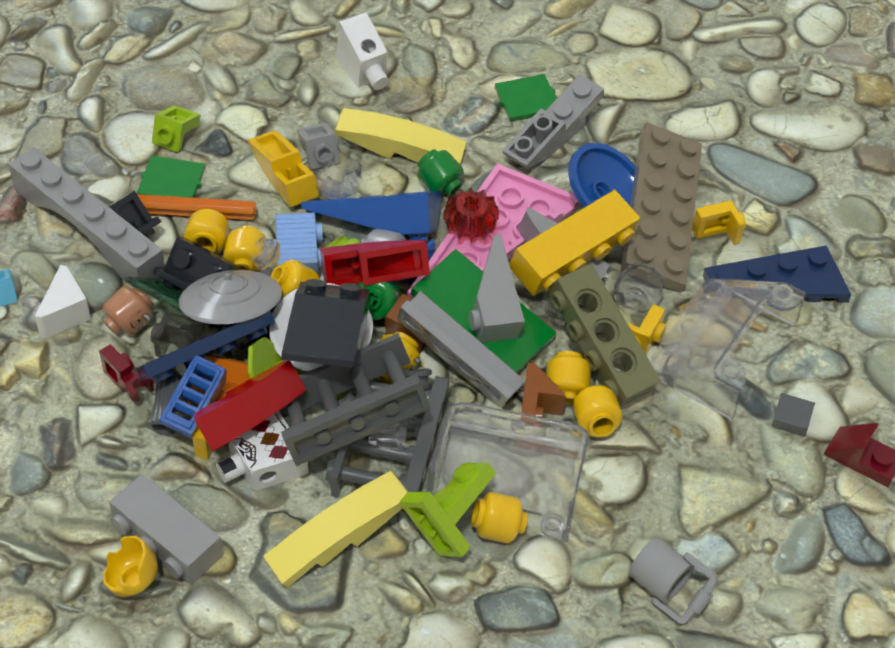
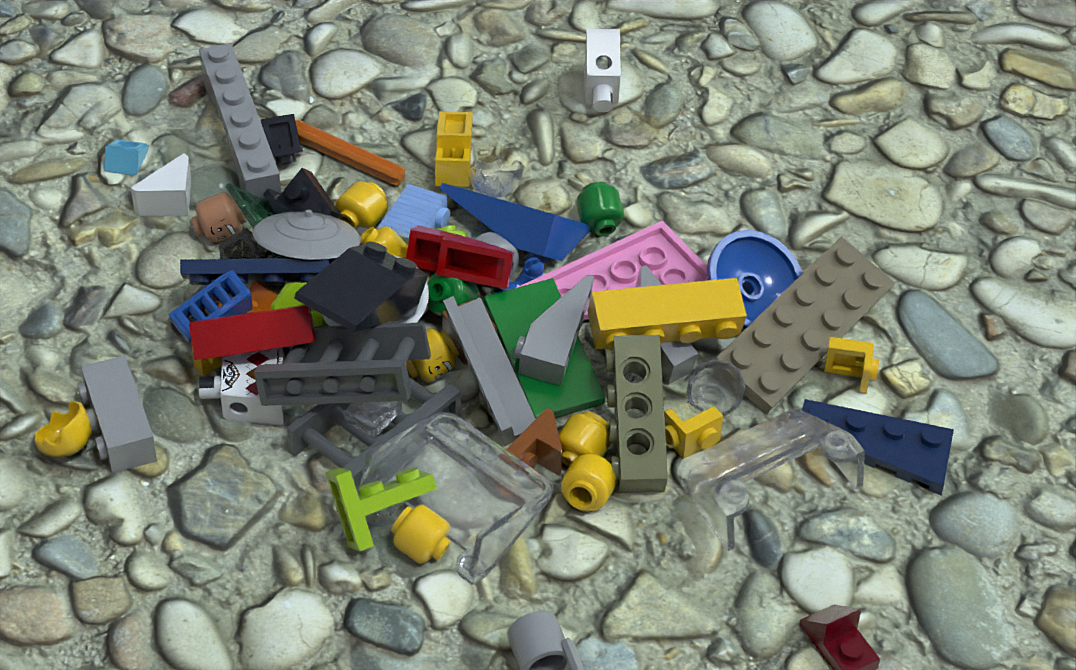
camera: 30 degrees right, 5 degrees down
dark red plate [99,344,155,403] -> none
green piece [137,155,205,197] -> none
lime bracket [152,105,201,152] -> none
yellow head [184,209,229,255] -> none
clear plate [250,237,281,270] -> none
light yellow slope [263,471,408,587] -> none
light grey bracket [297,122,340,169] -> none
light yellow slope [334,108,467,164] -> none
dark grey bush [403,367,432,389] -> none
clear red gear [443,187,499,243] -> none
green piece [495,74,556,122] -> none
light grey slope [502,74,604,169] -> none
dark grey tile [771,393,815,436] -> none

